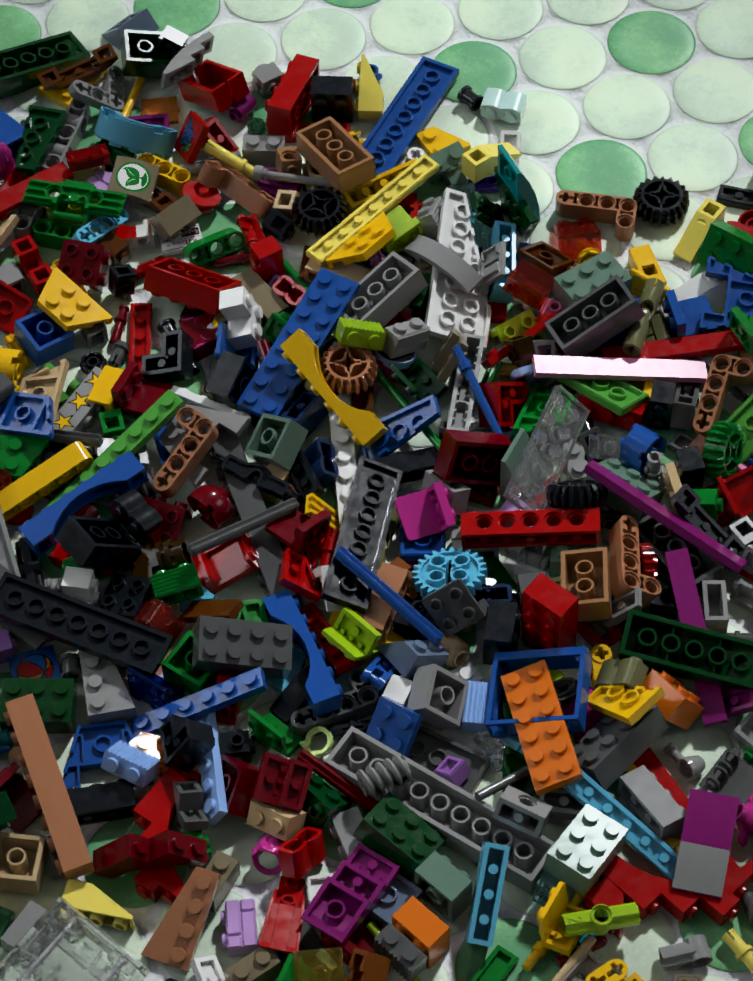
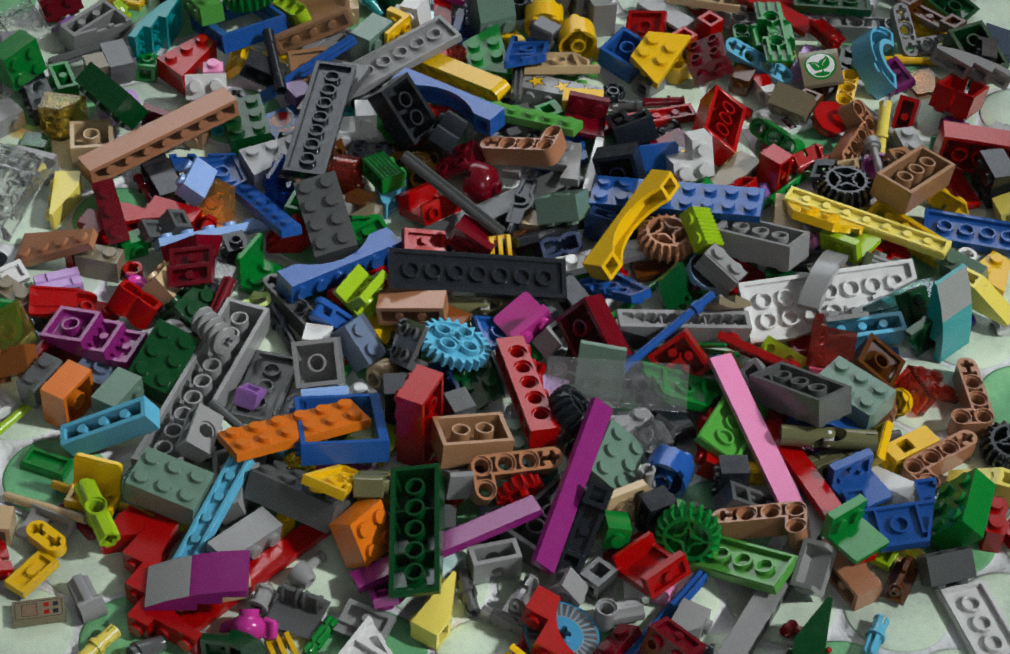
camera: 70 degrees right, 10 degrees down
black brick [108,264,137,300] -> none
black brick [159,714,215,773] -> none
red tile [174,110,210,165] -> none
blue axle [334,546,444,645] -> none
blue plate [366,696,424,757] -> none
dark brown brick [502,334,536,368] -> none
none -> red bush [123,261,143,280]
none -> dark red piece [133,173,154,203]
none -> nougat beam [900,430,978,497]

